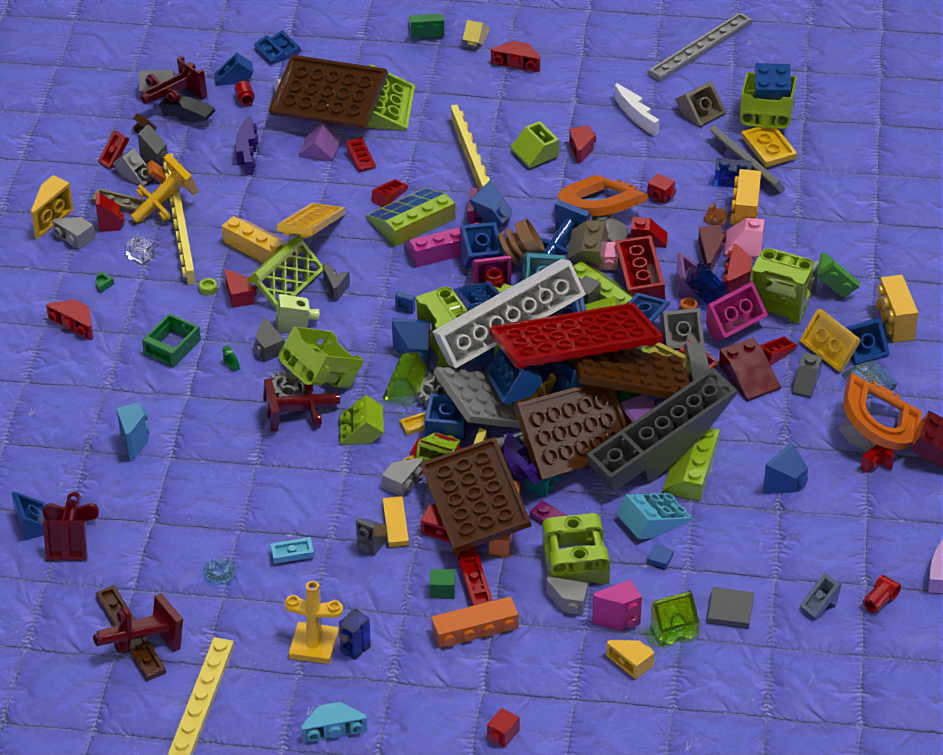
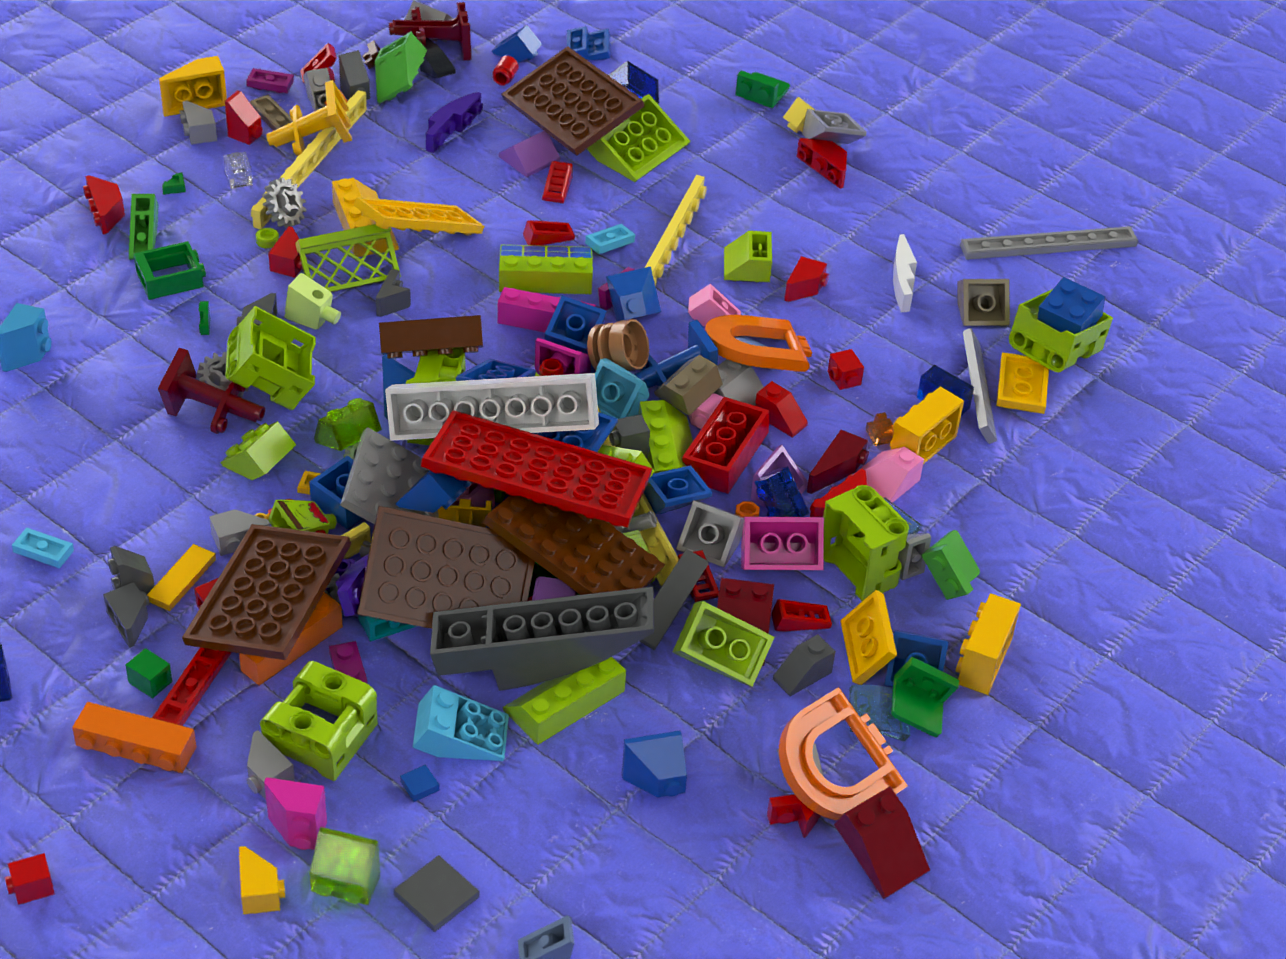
camera: 30 degrees right, 0 degrees up
none -> dark grey slope [103,582,150,648]
none -> bright green slope [129,194,159,260]
none -> magenta plate [246,68,294,93]
none -> light grey gear [262,177,307,228]
none -> bright green slope [375,32,427,104]
none -> reddish brown slope [379,315,483,359]
none -> medium azure plate [585,224,635,254]
none -> clear blue slope [609,61,659,104]
none -> lime slope [672,601,775,687]
none -> bright pink slope [688,284,741,327]
none -> light grey slope [802,109,867,146]
none -> green bracket [891,657,959,737]

